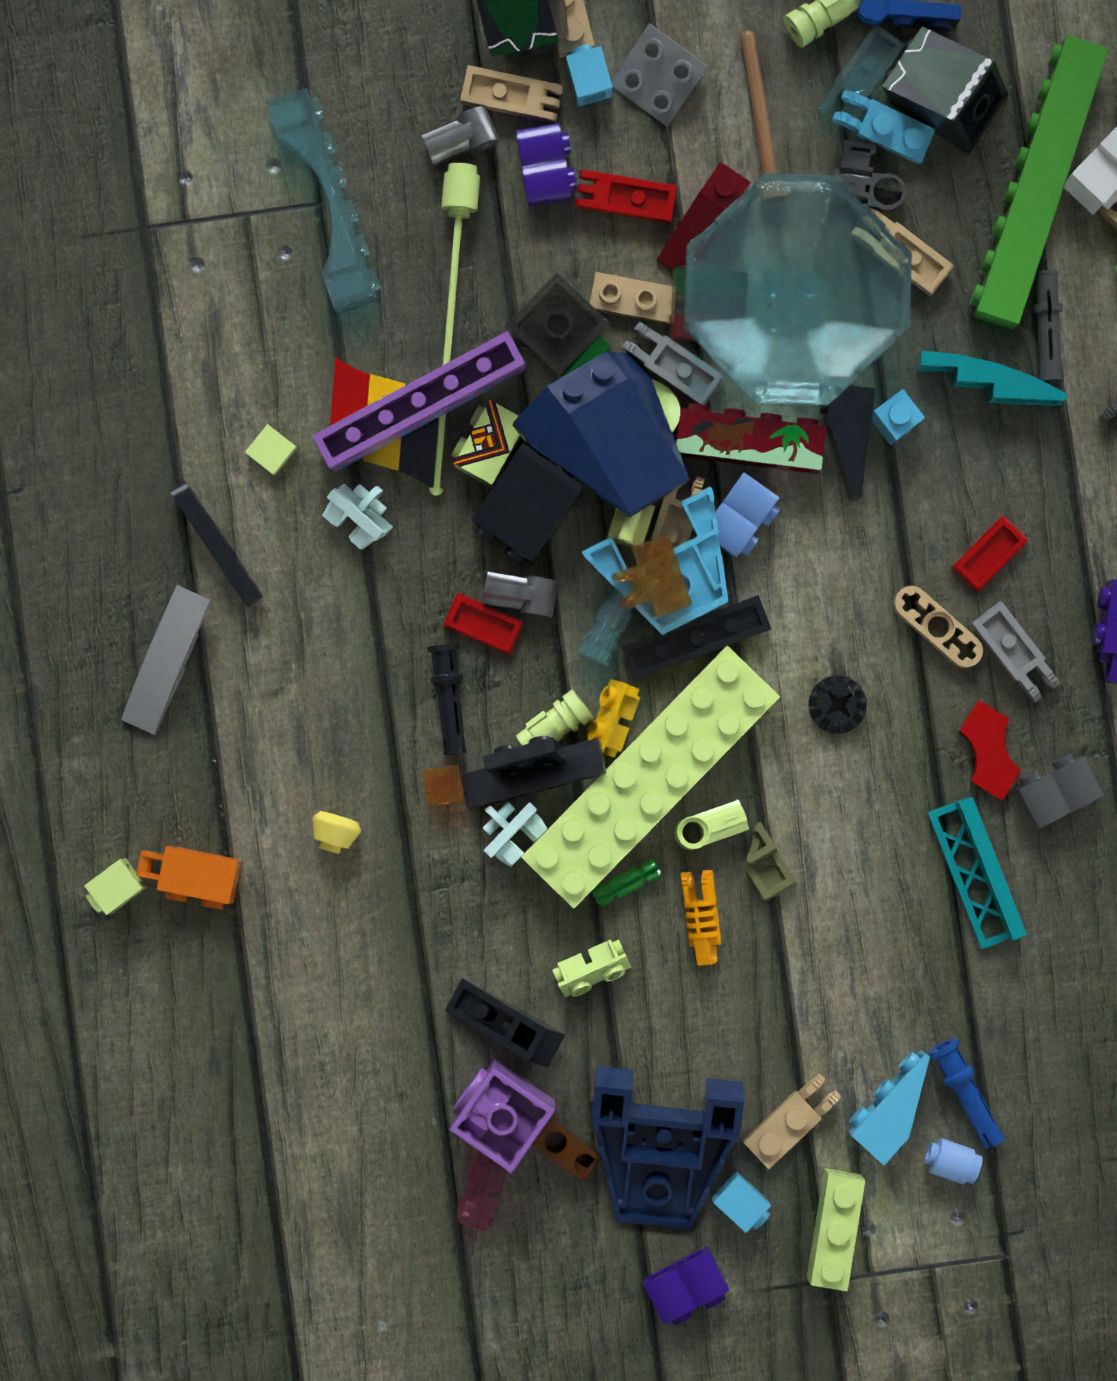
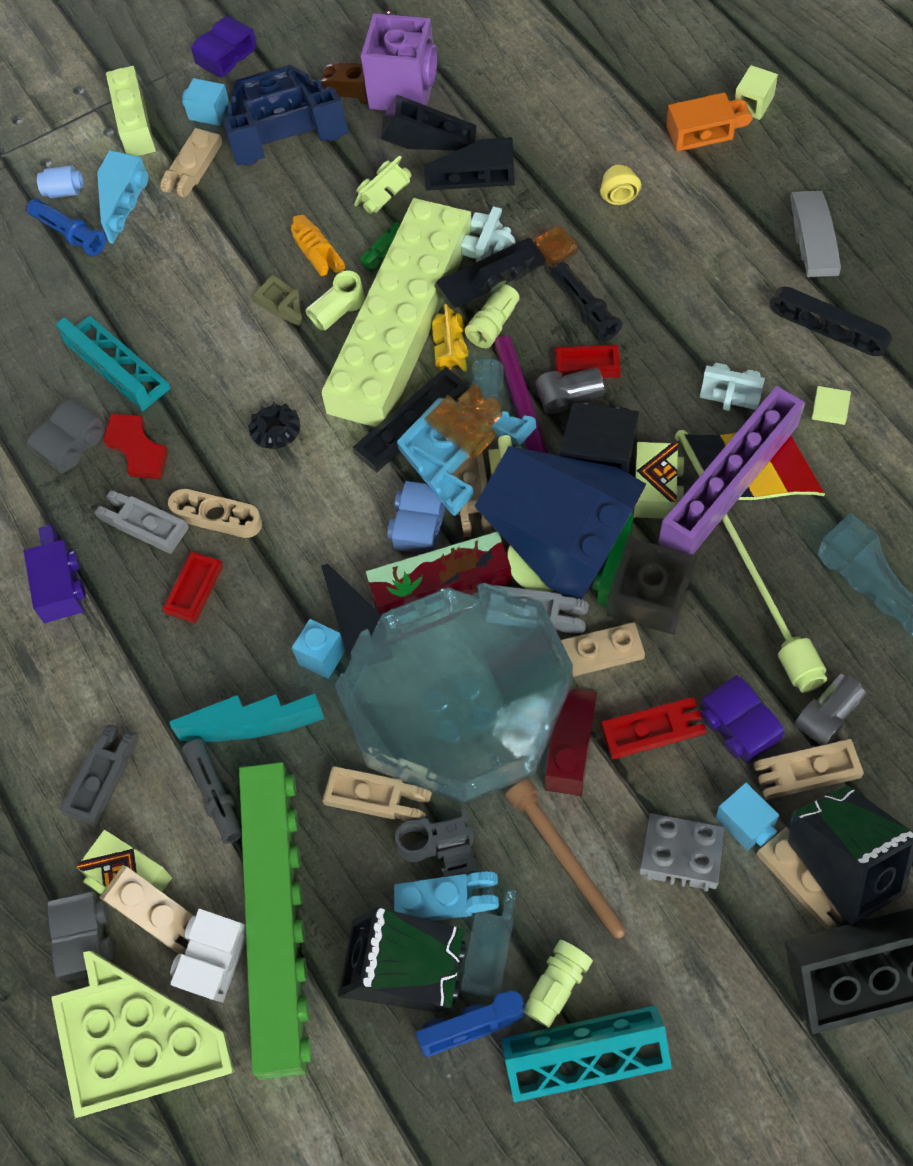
camera: 160 degrees right, 25 degrees down
none -> black slope [424,137,515,191]
none -> magenta axle [494,335,548,454]

